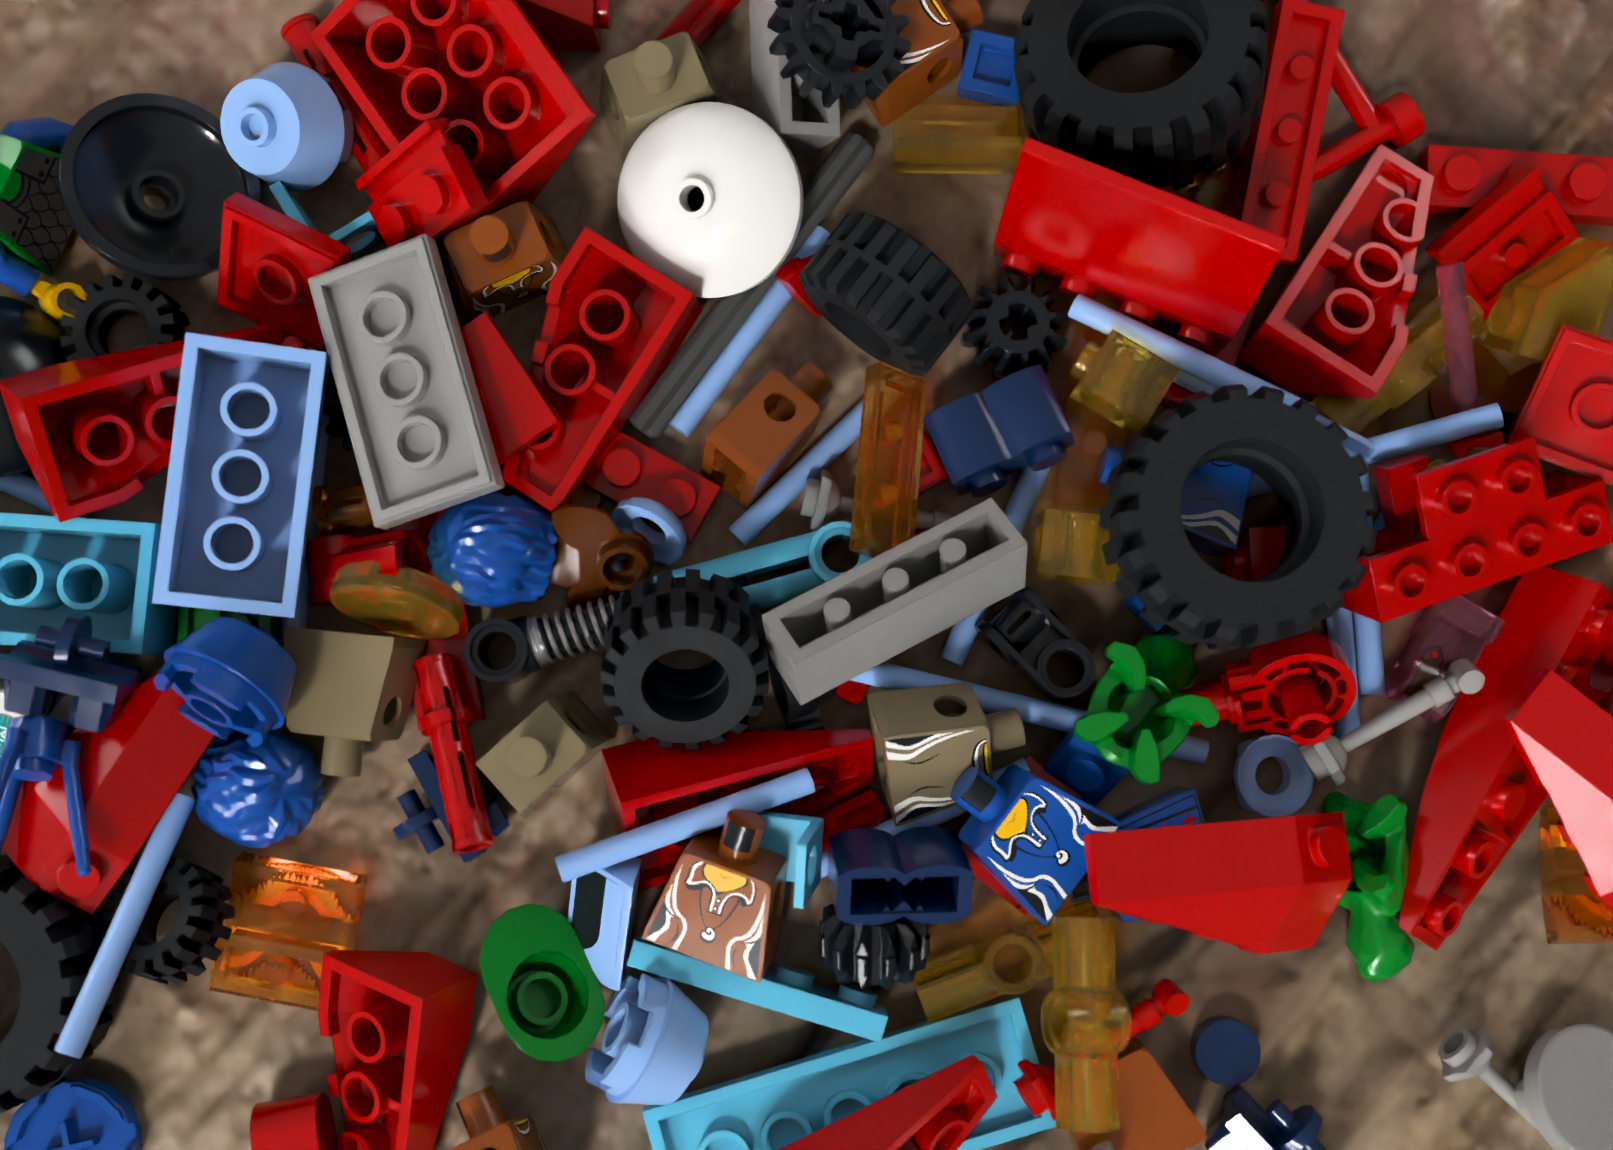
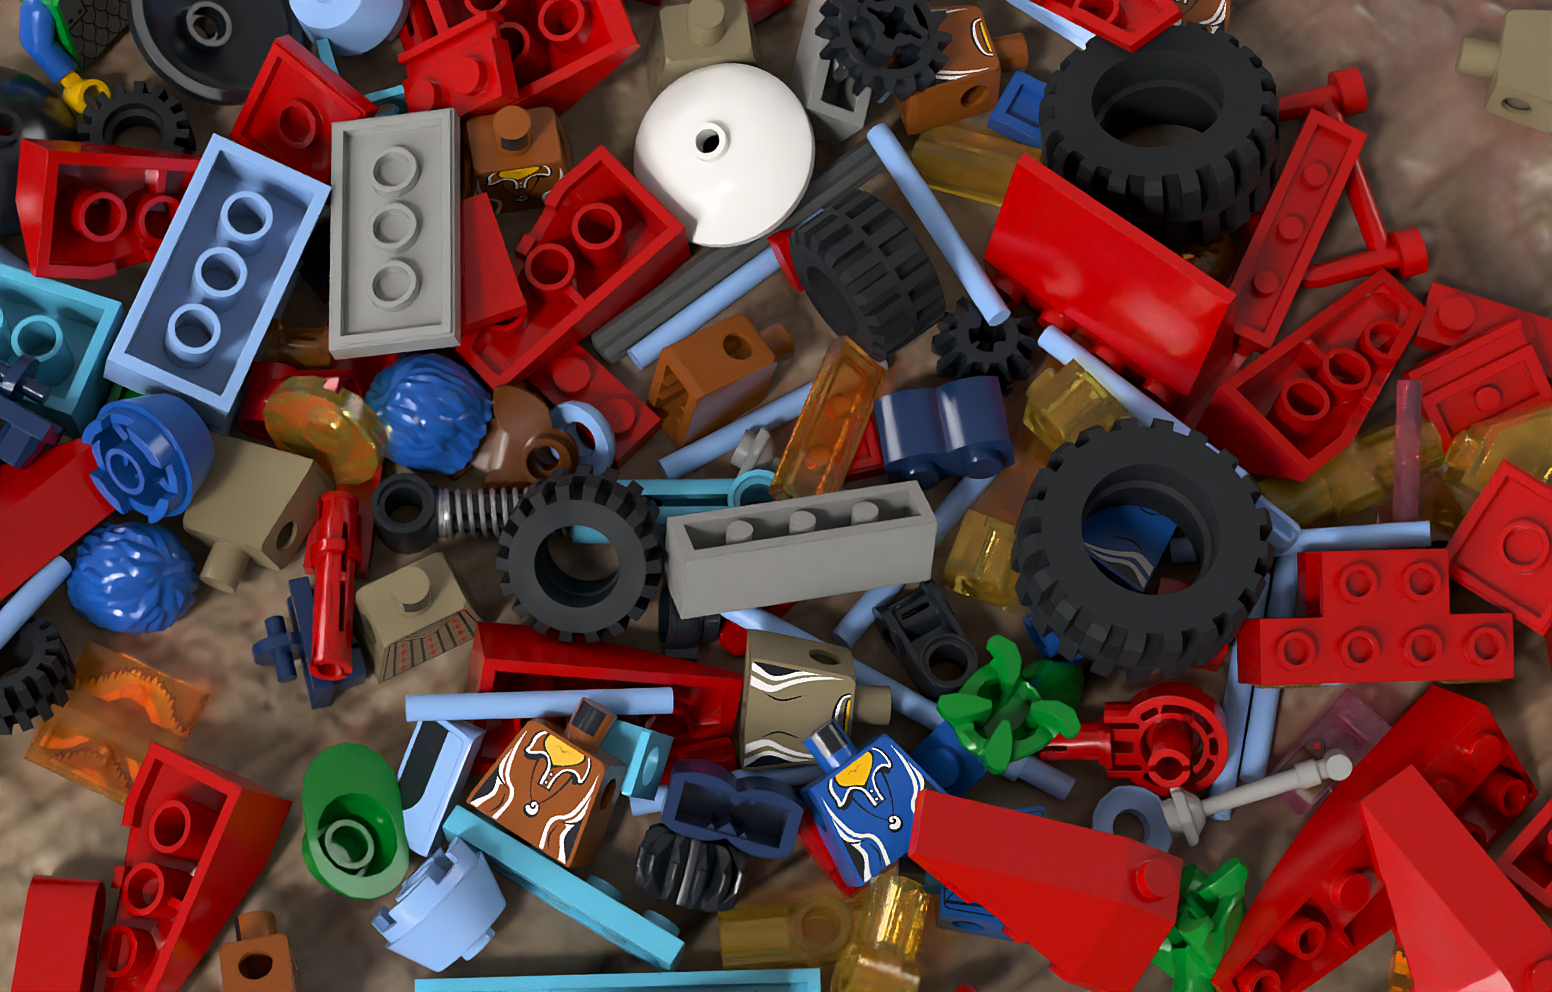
camera: 10 degrees right, 15 degrees down
none -> light blue bar [867,123,1011,326]

